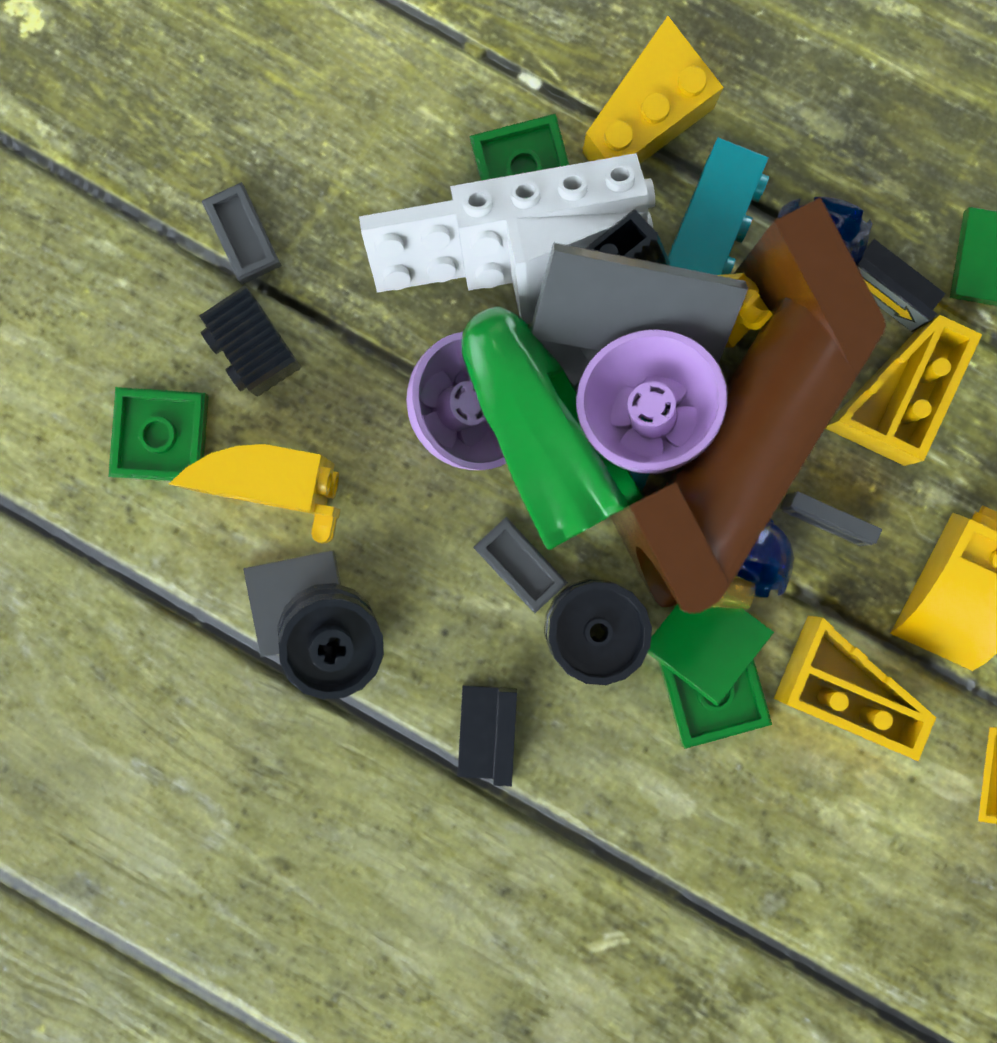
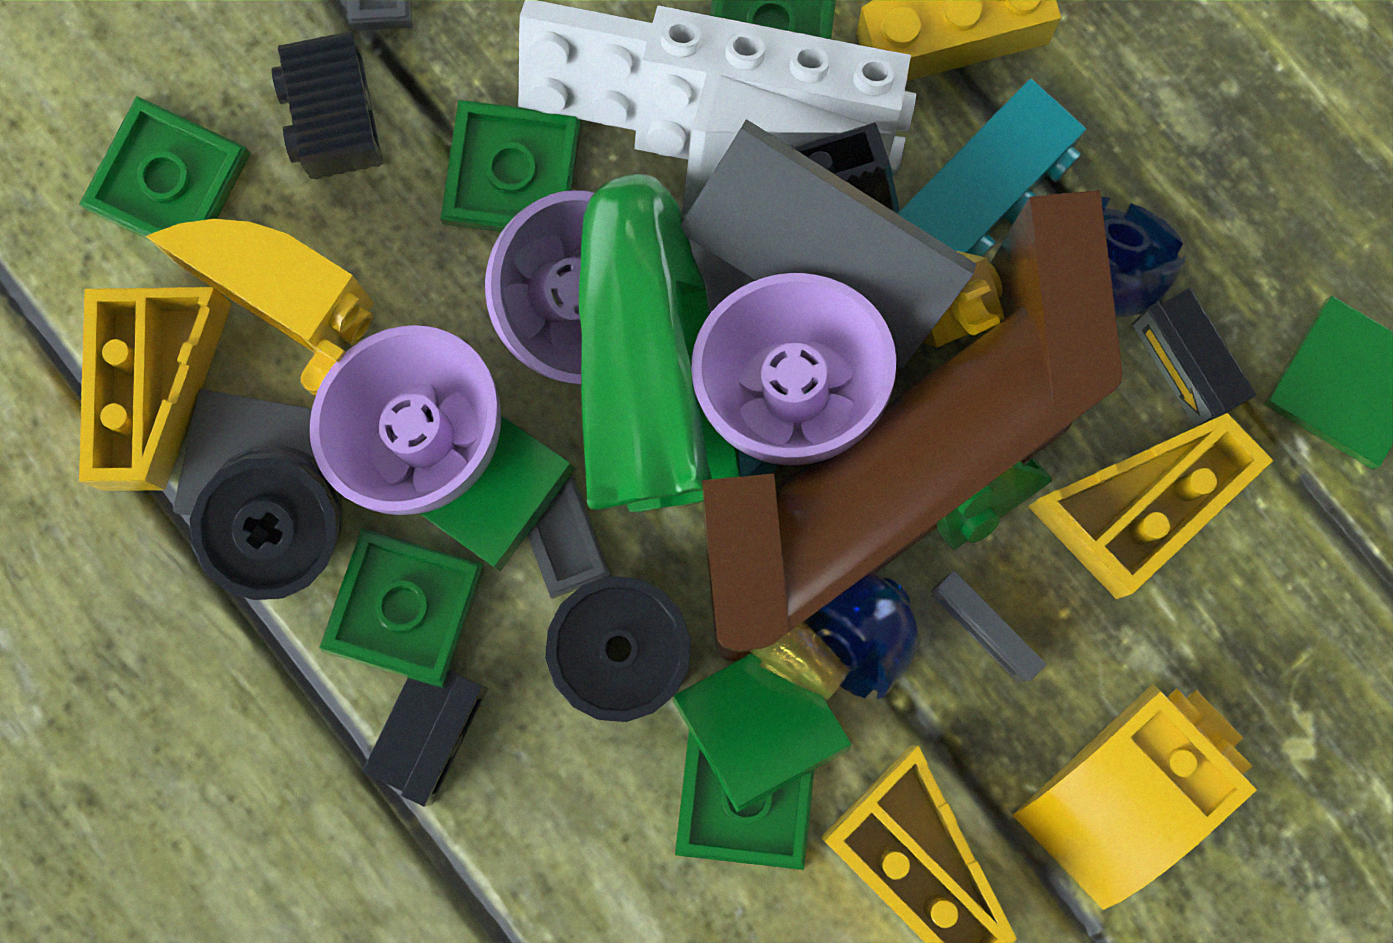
camera: 20 degrees right, 5 degrees down
none -> yellow wedge [79,287,232,491]
none -> lavender piece [310,325,501,515]
none -> green tile [319,528,484,689]
none -> green tile [419,416,576,572]
none -> green tile [440,100,582,232]

